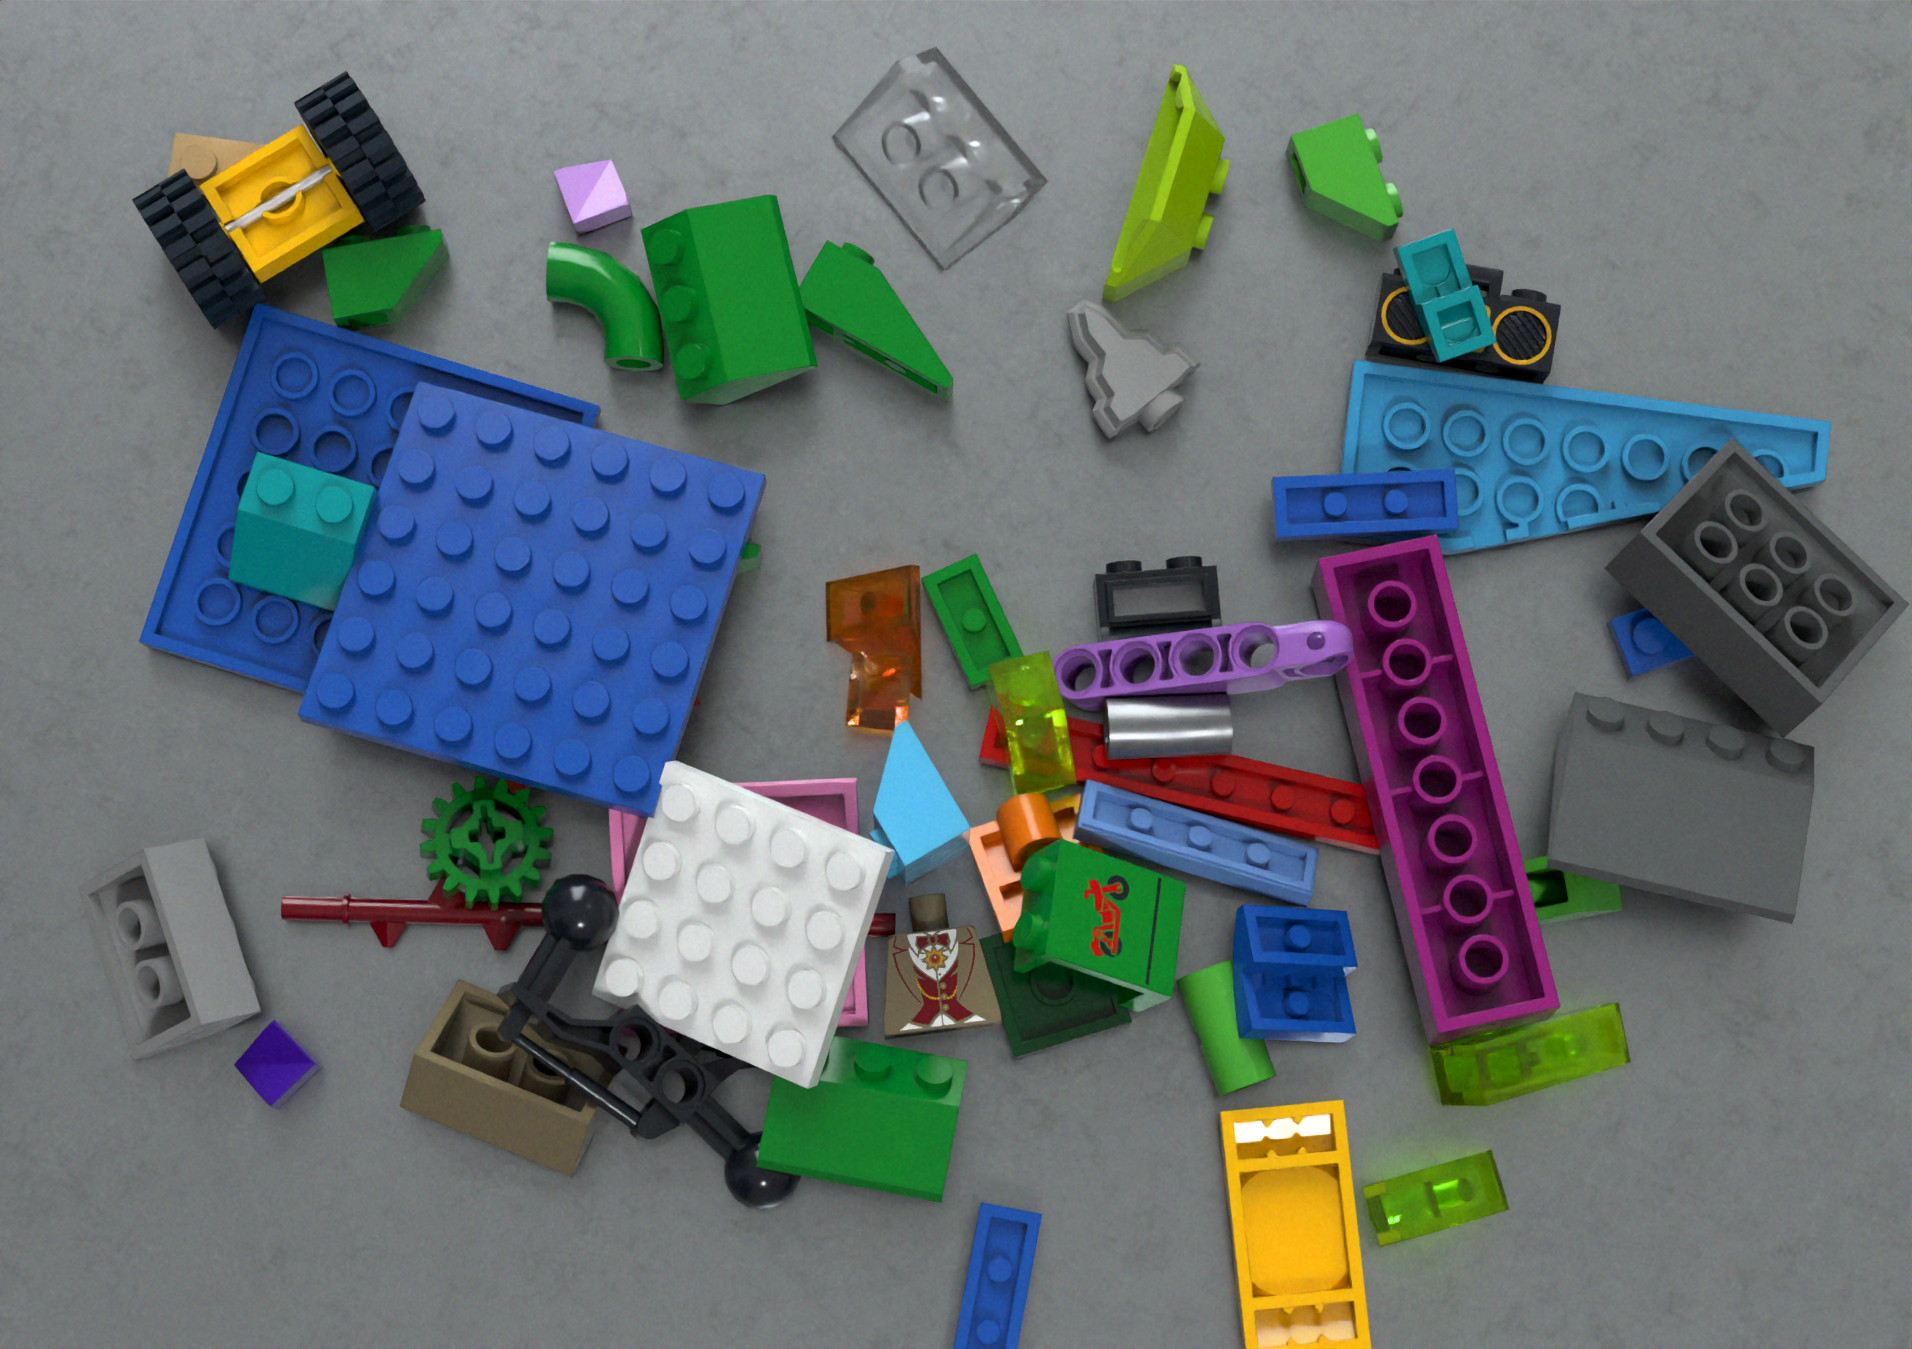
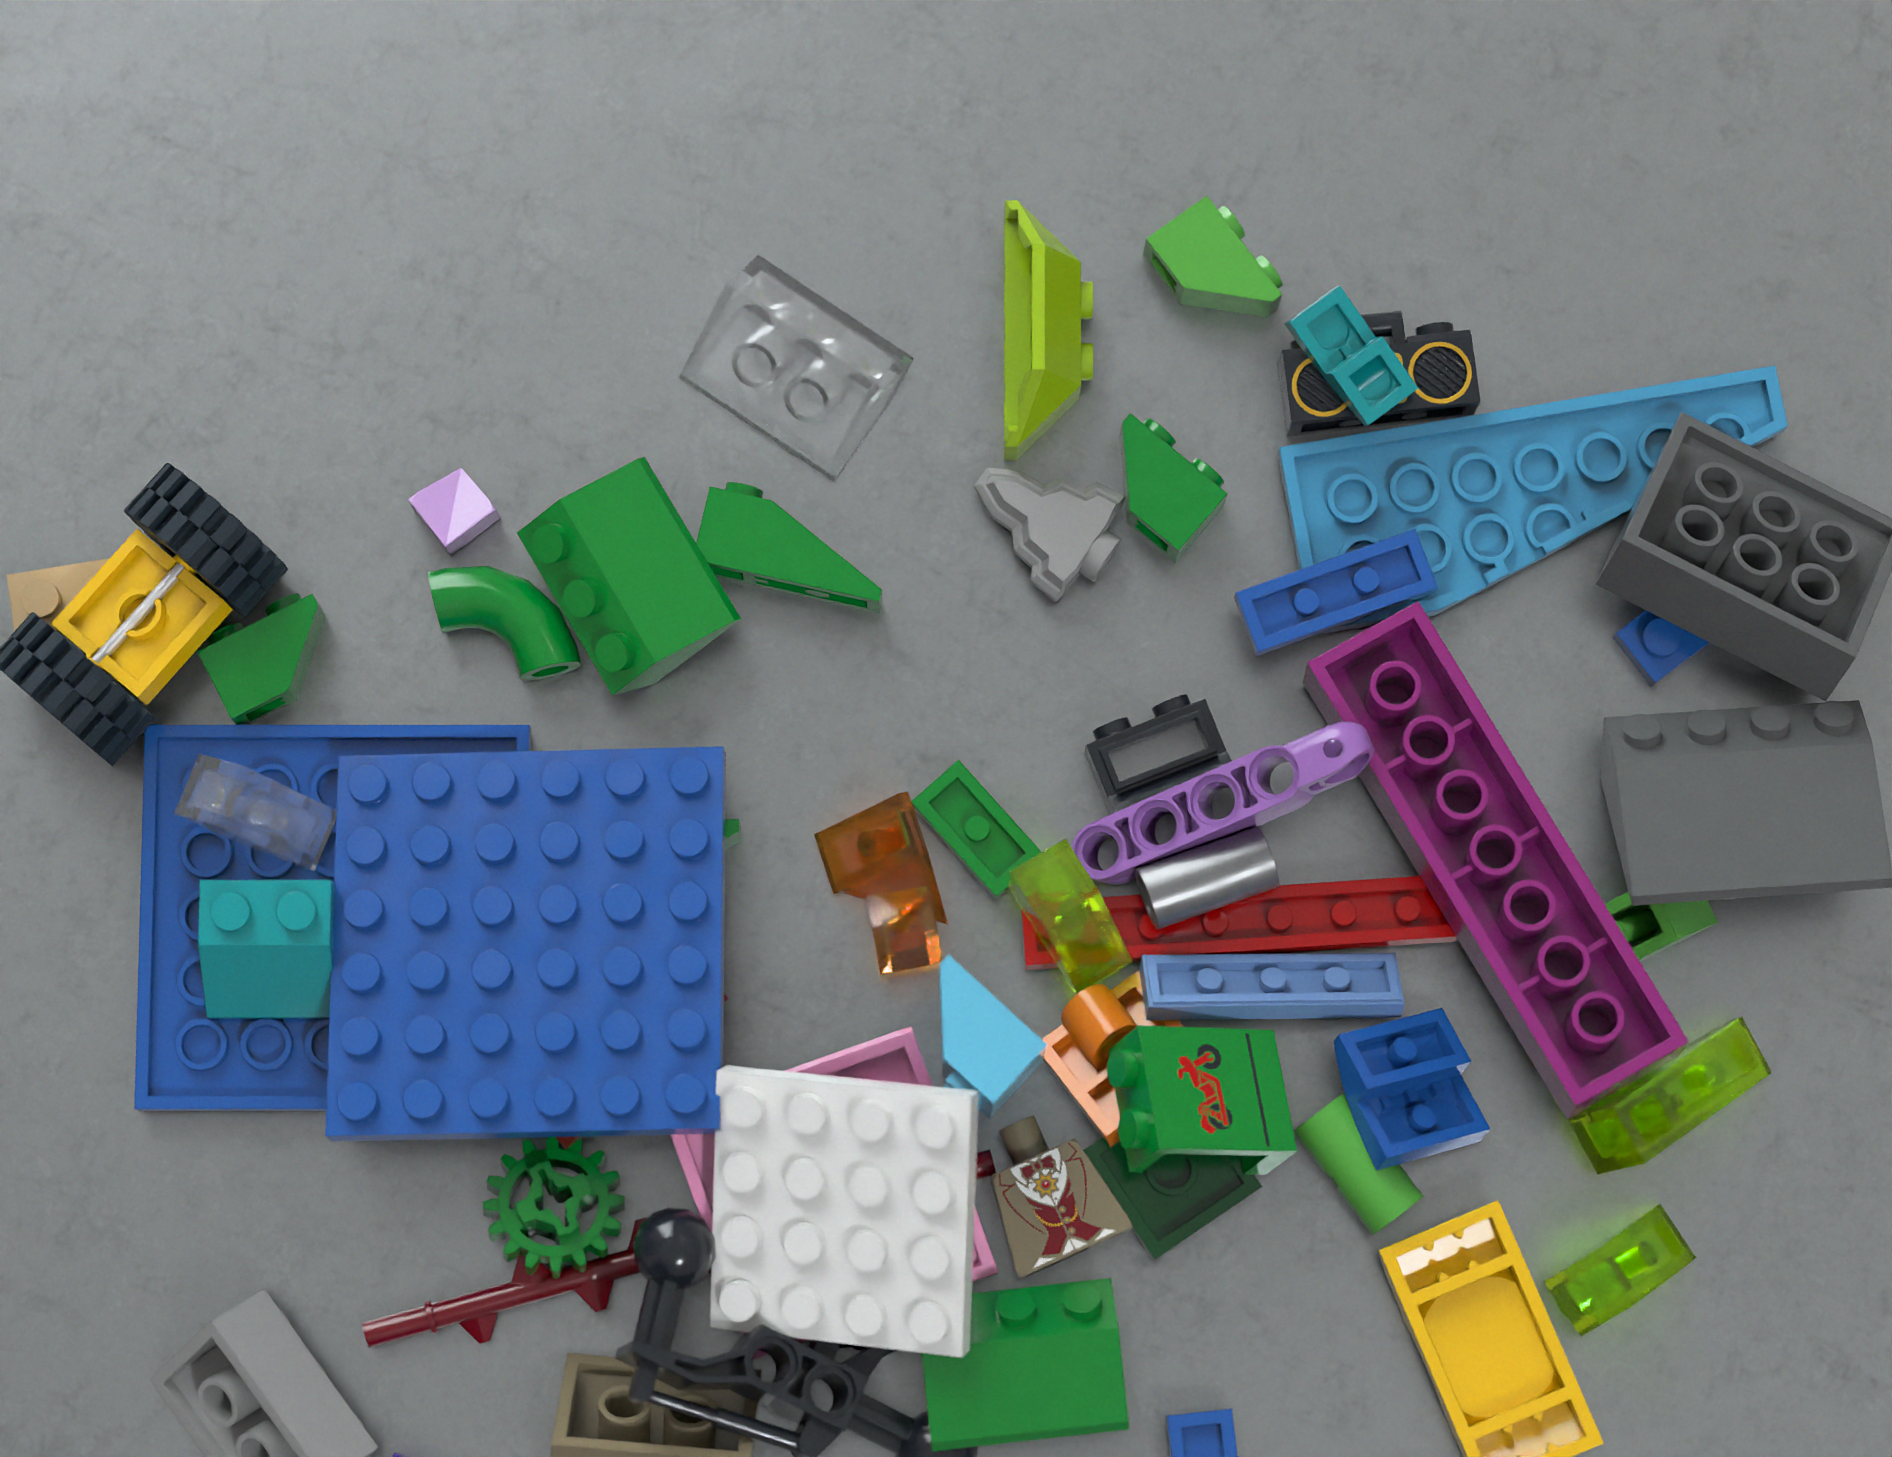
camera: 15 degrees left, 0 degrees up
none -> clear slope [174,754,337,871]
none -> green slope [1119,413,1228,563]

